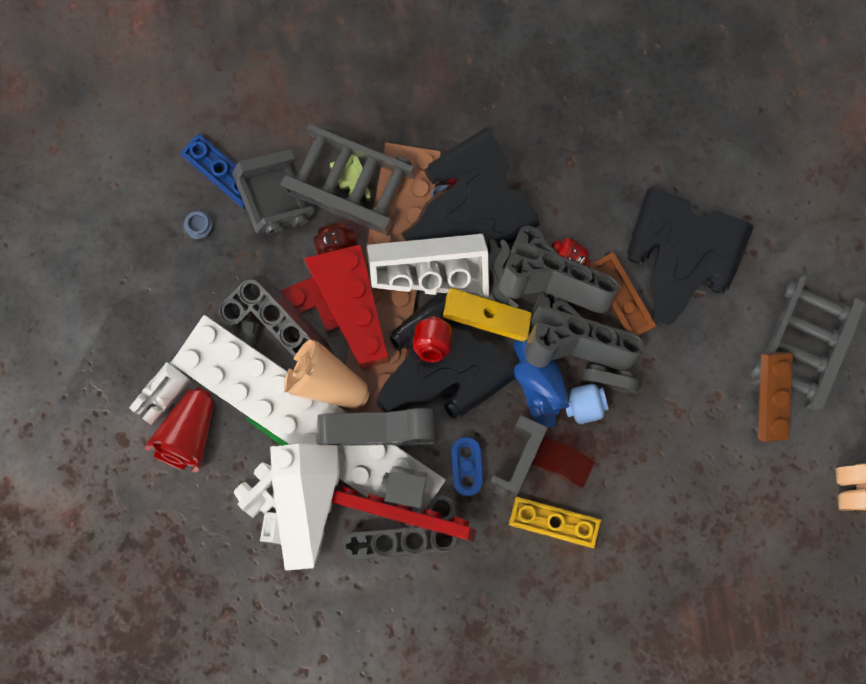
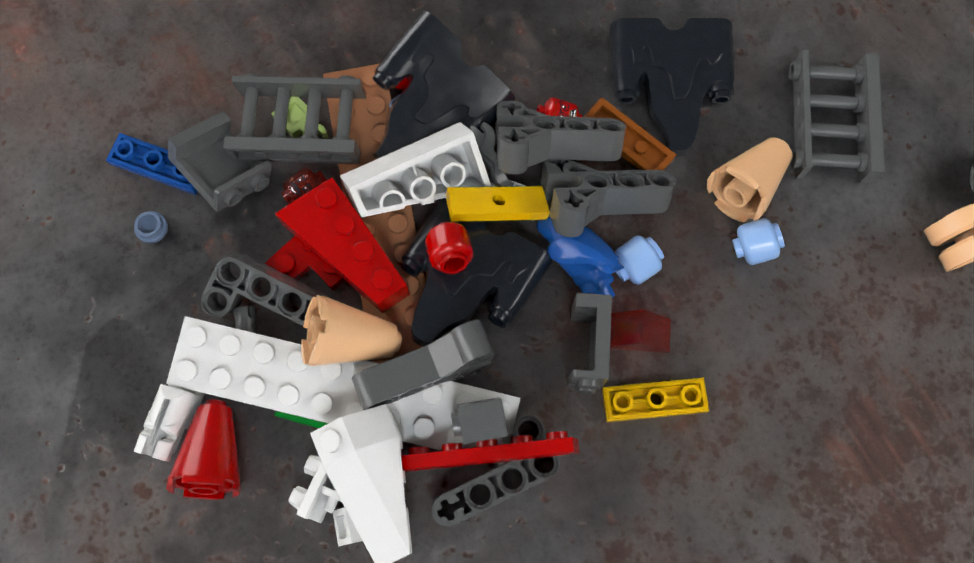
camera: 20 degrees left, 5 degrees down
blue plate [451,437,483,496] -> none
dark grey plate [581,365,640,394] -> none
dark orange plate [758,351,793,442] -> none
none -> light nougat cone [707,137,793,222]
none -> light blue head [732,218,785,265]

